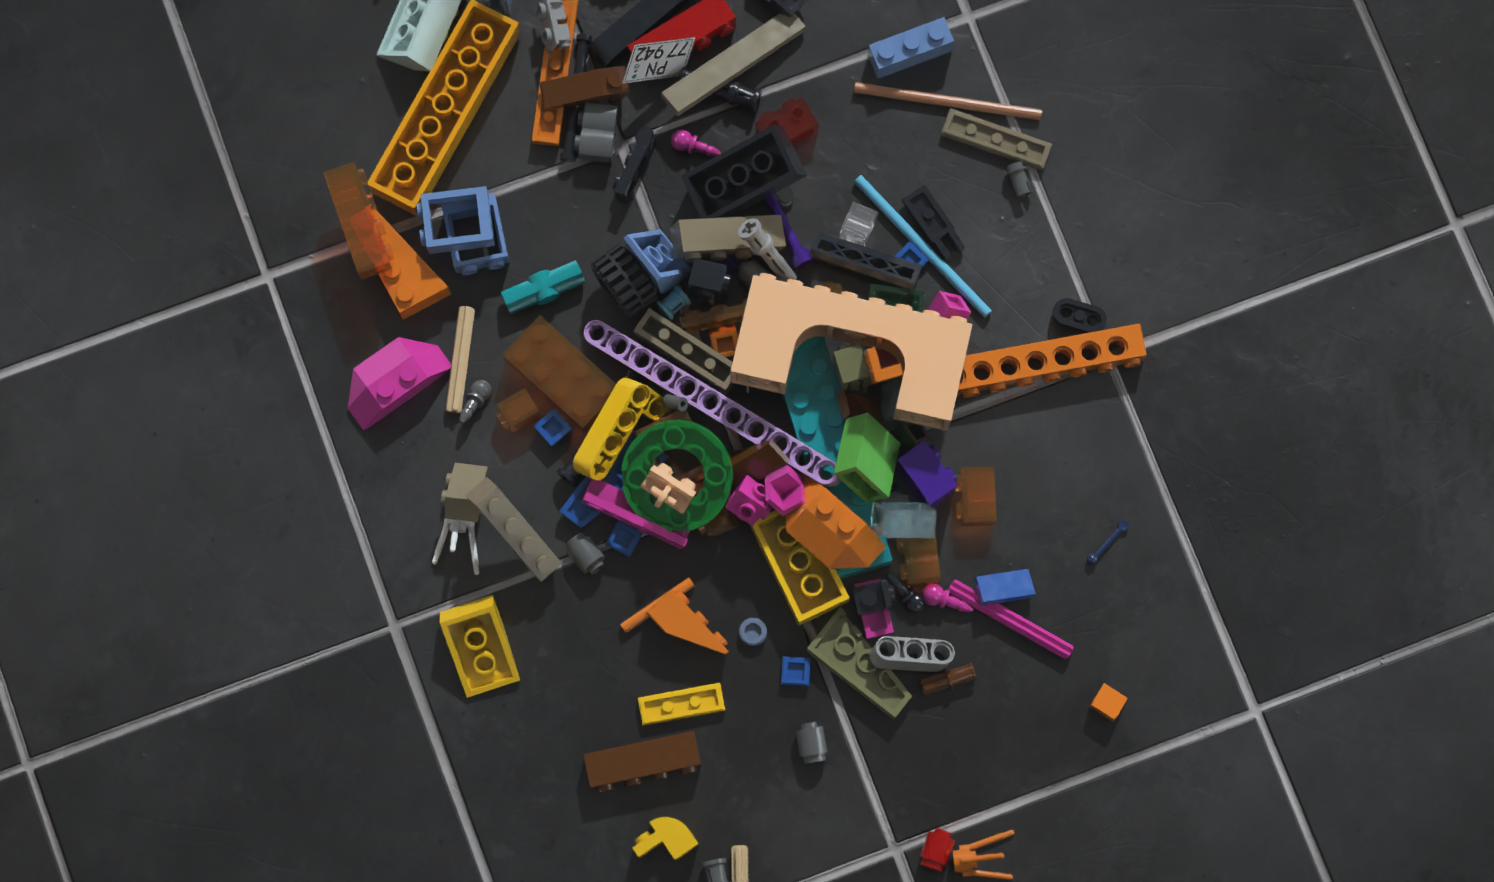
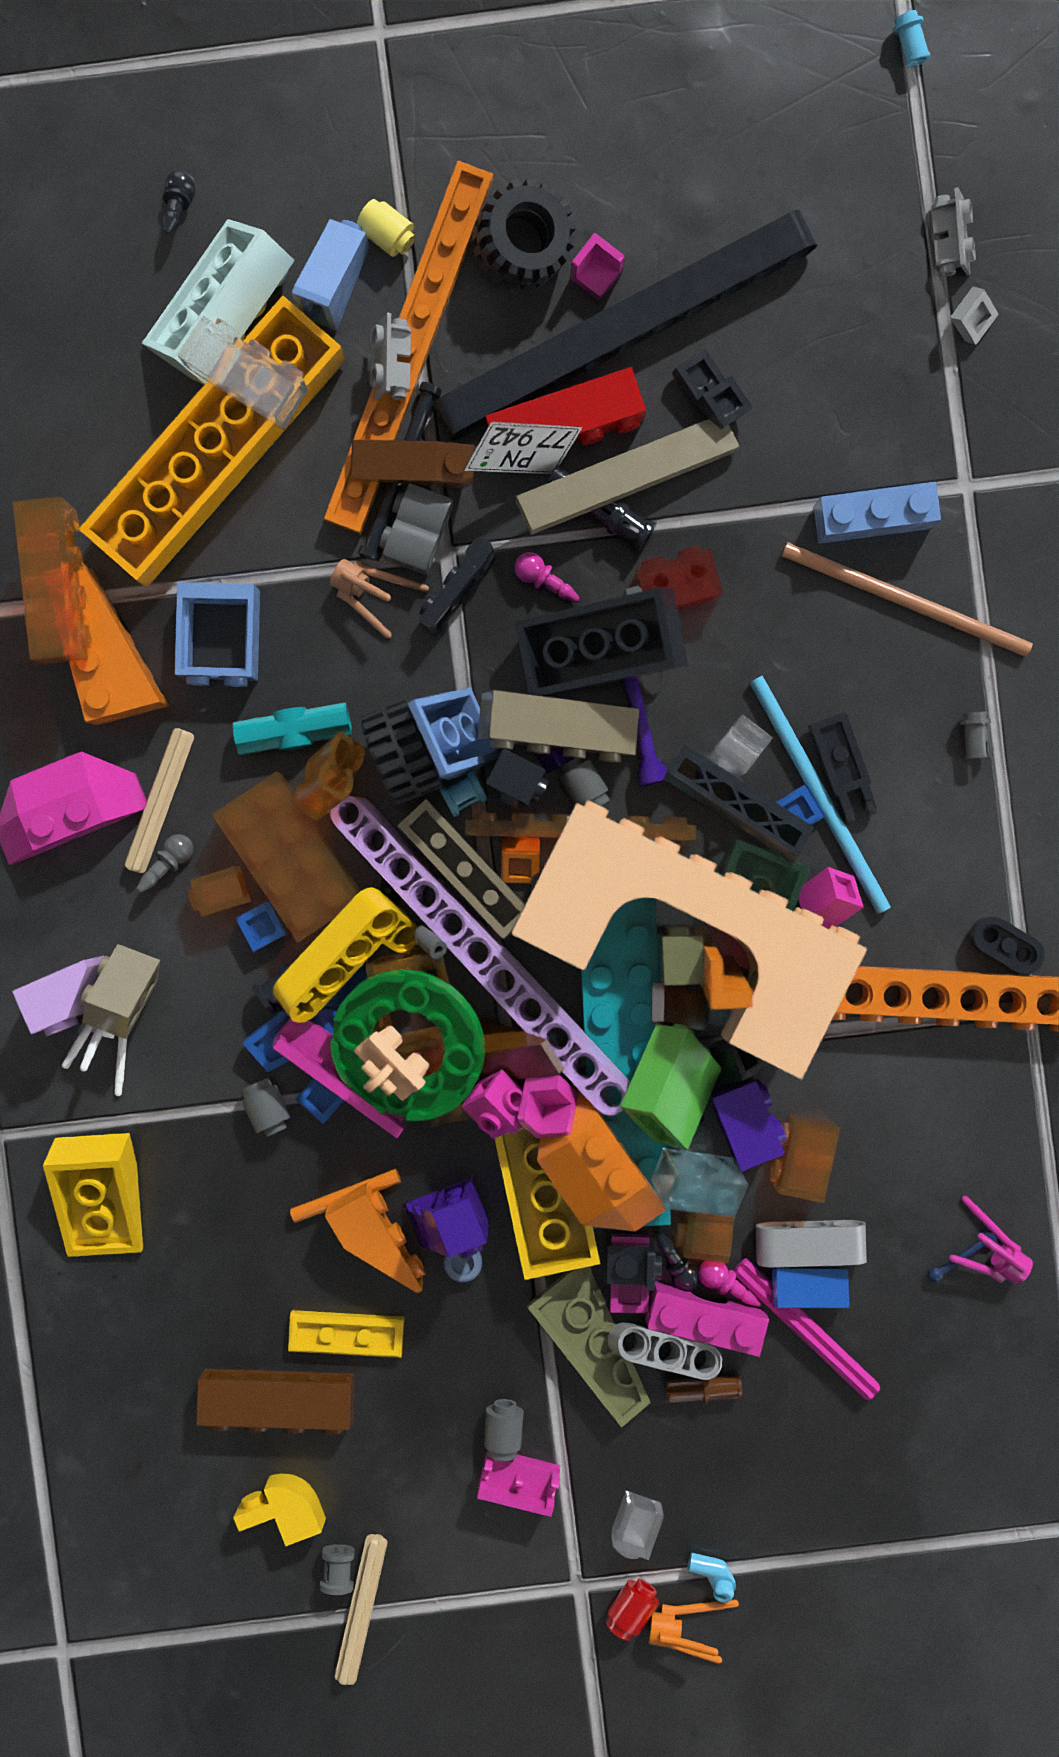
camera: 10 degrees right, 10 degrees up
medium blue window [417,186,495,254] -> none
dark tan brick [466,477,562,582] -> none
light grey pin [738,218,797,282] -> none
blue tile [781,656,811,687] -> none
dark tan tile [941,108,1052,171] -> none
orange slope [1089,683,1128,722] -> none
none -> lavender slope [12,956,104,1037]
none -> clear brick [177,316,309,430]
none -> clear orange brick [294,732,364,821]
none -> nougat plant [330,559,429,639]
none -> dark purple wedge [404,1177,490,1258]
none -> dark pink hinge [477,1451,560,1517]
none -> clear brick [611,1491,664,1560]
none -> dark pink arch [645,1281,769,1357]
none -> medium azure arm [687,1553,736,1603]
none -> light grey beam [756,1220,867,1267]
none -> dark pink plant [949,1196,1033,1284]

